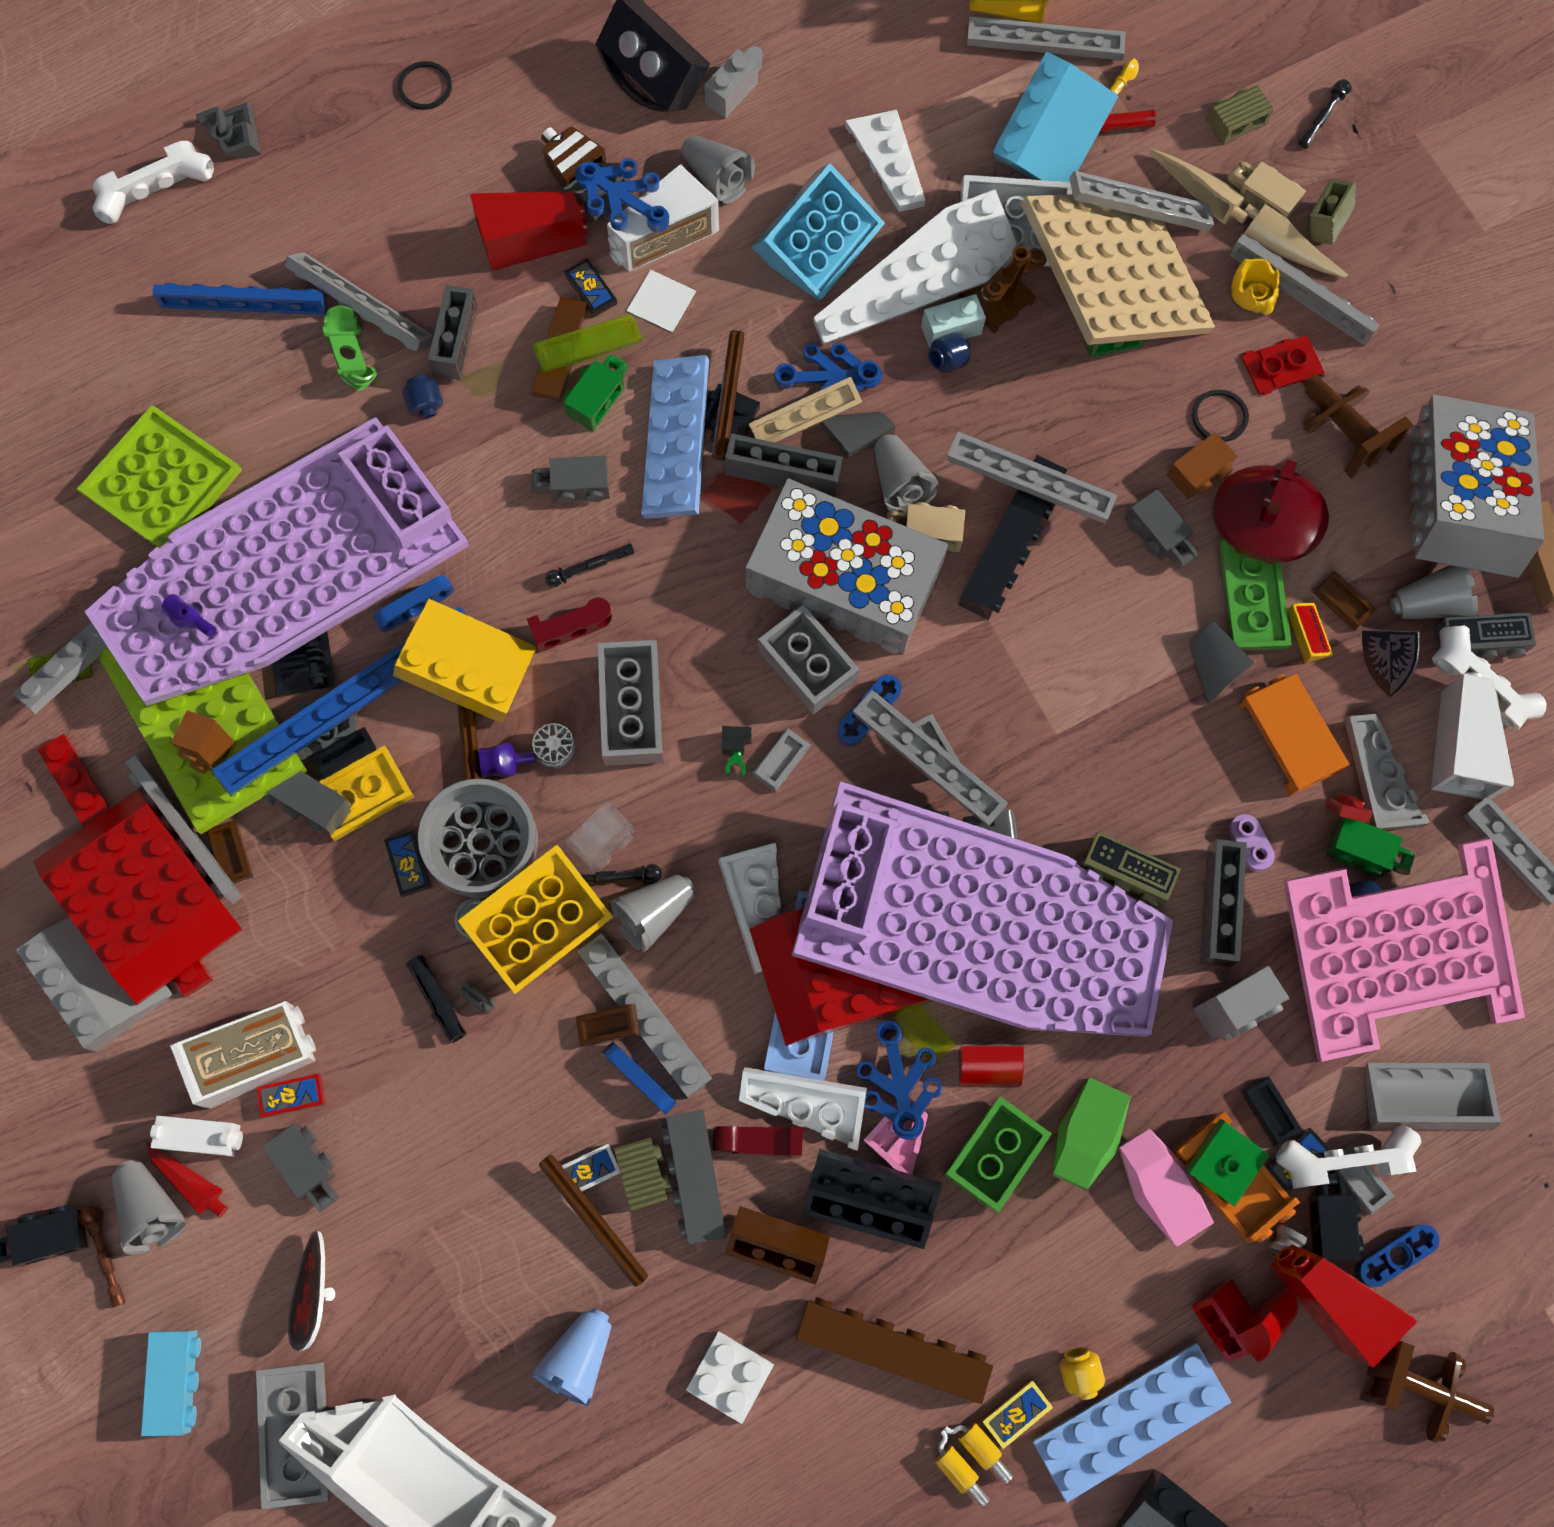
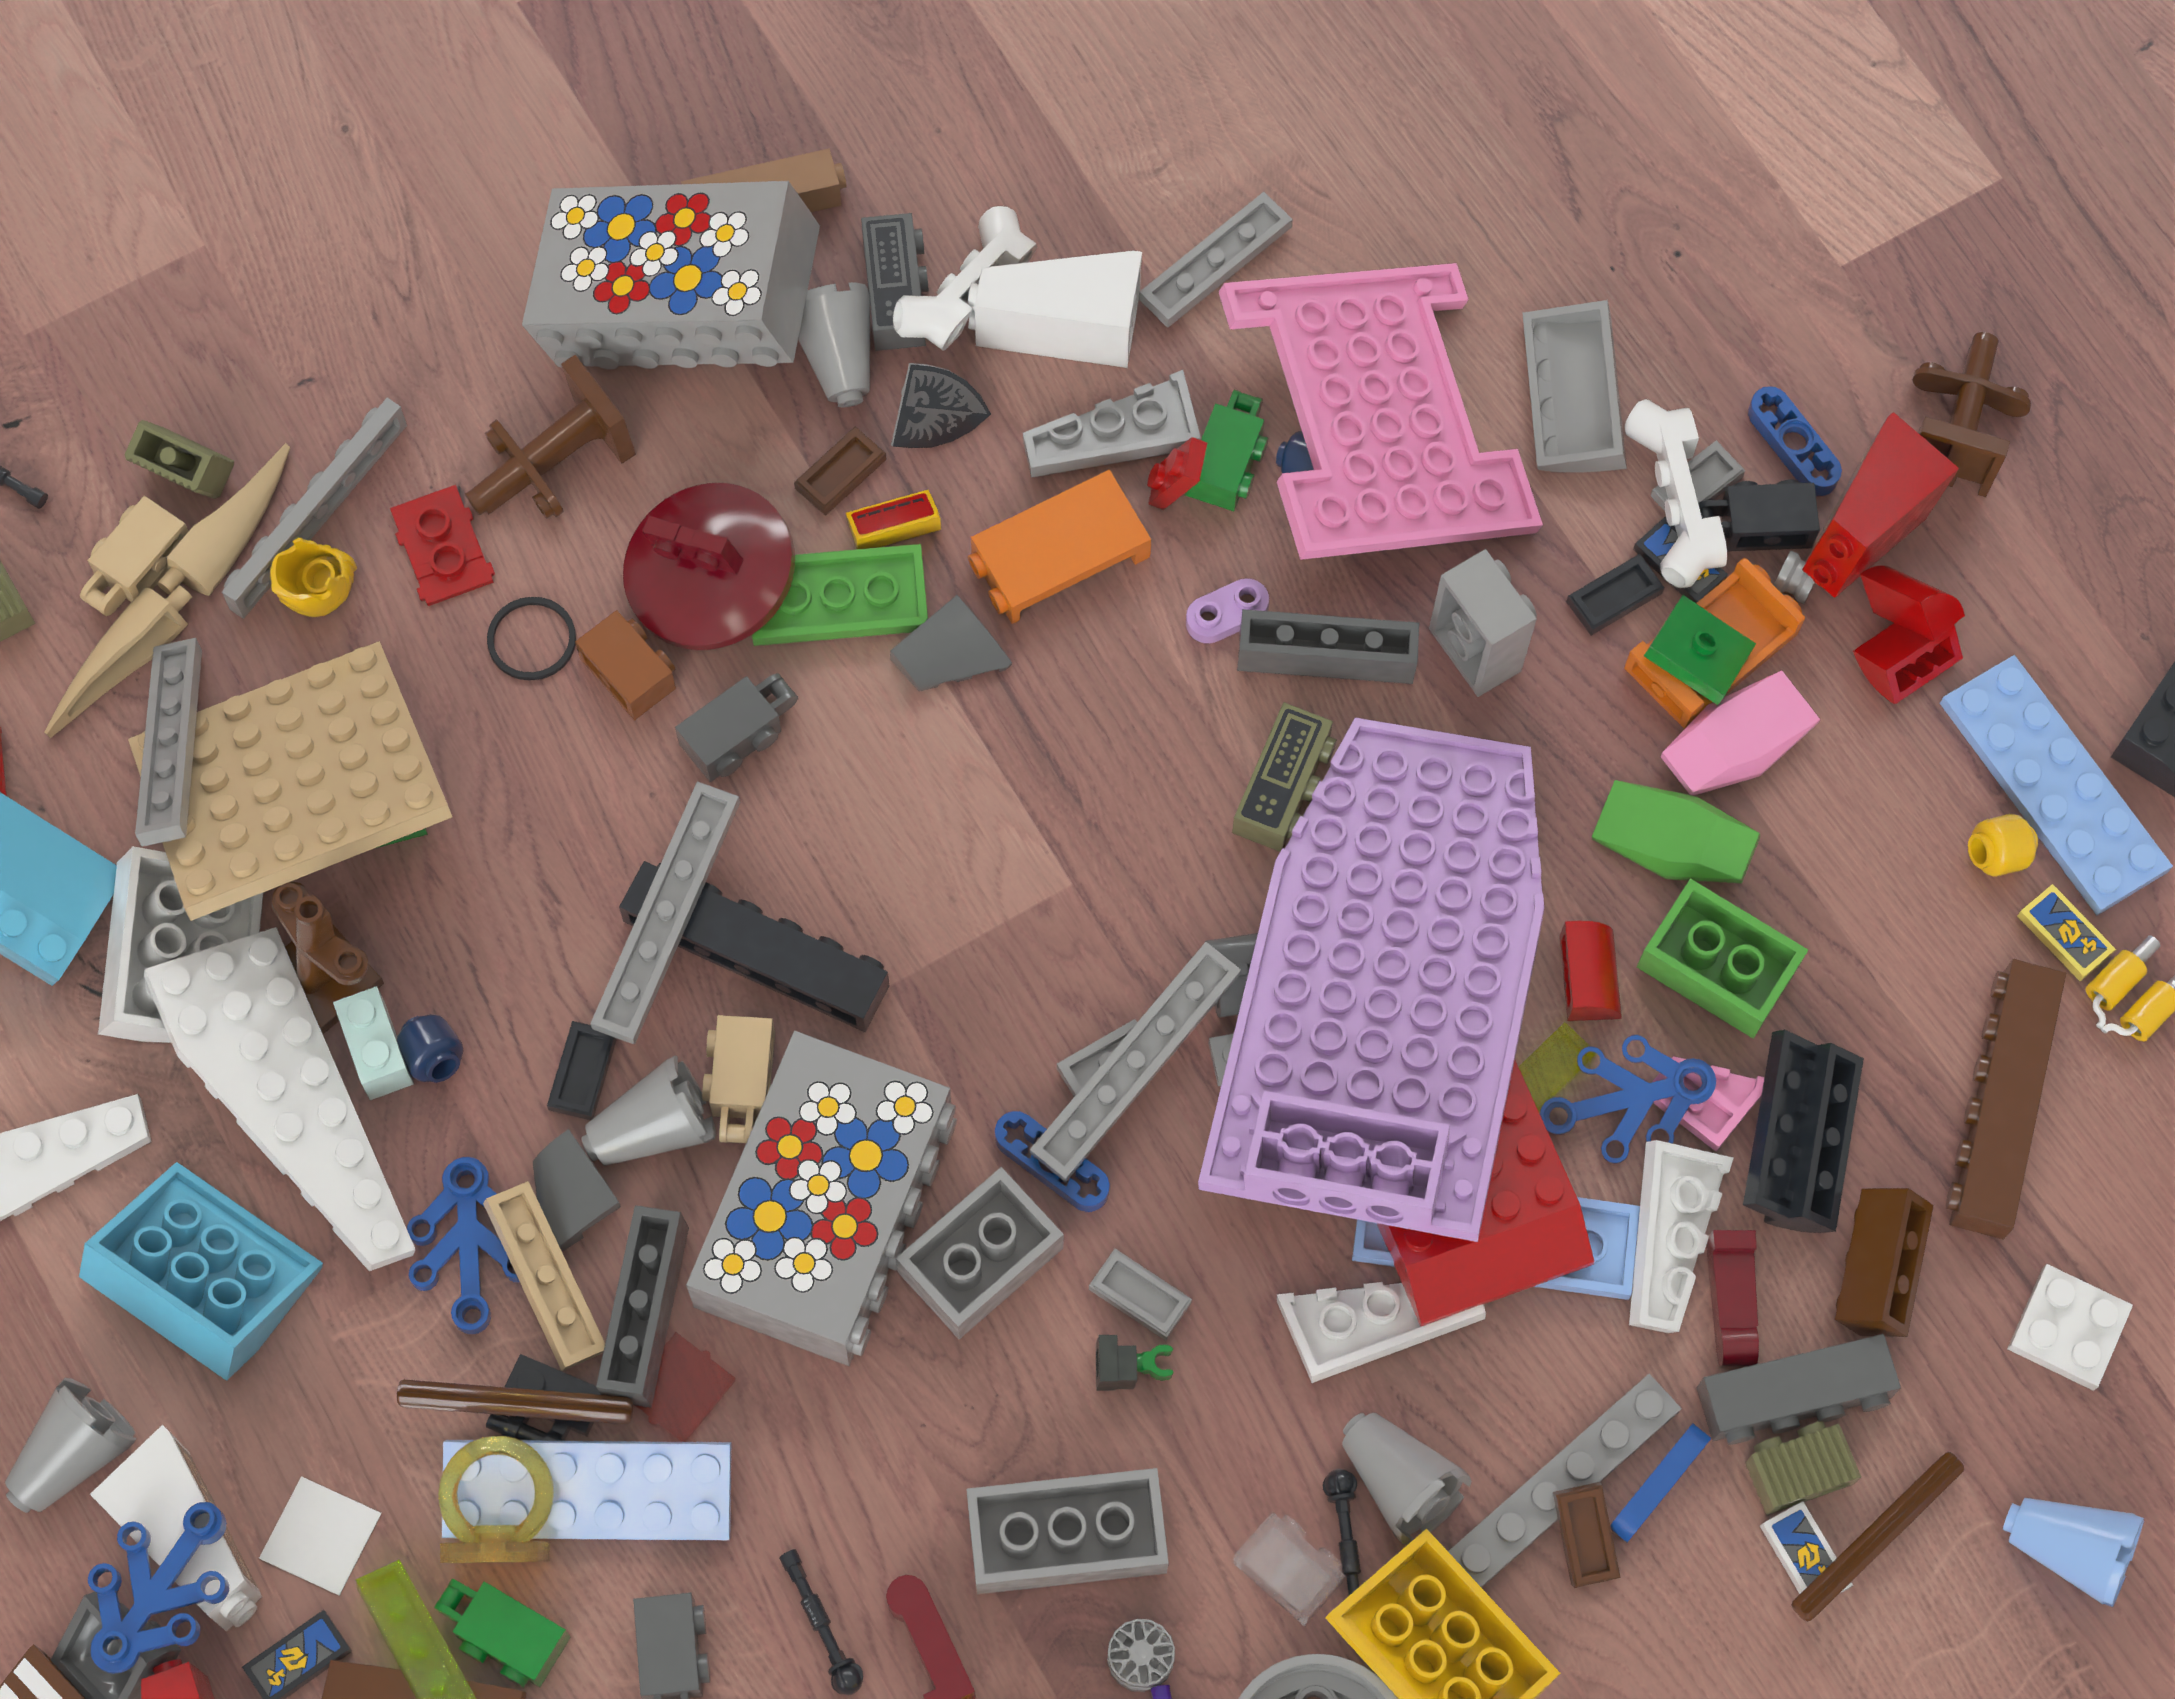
camera: 90 degrees left, 5 degrees down
none -> clear yellow tile [438,1435,554,1563]
none -> black tile [547,1021,617,1120]

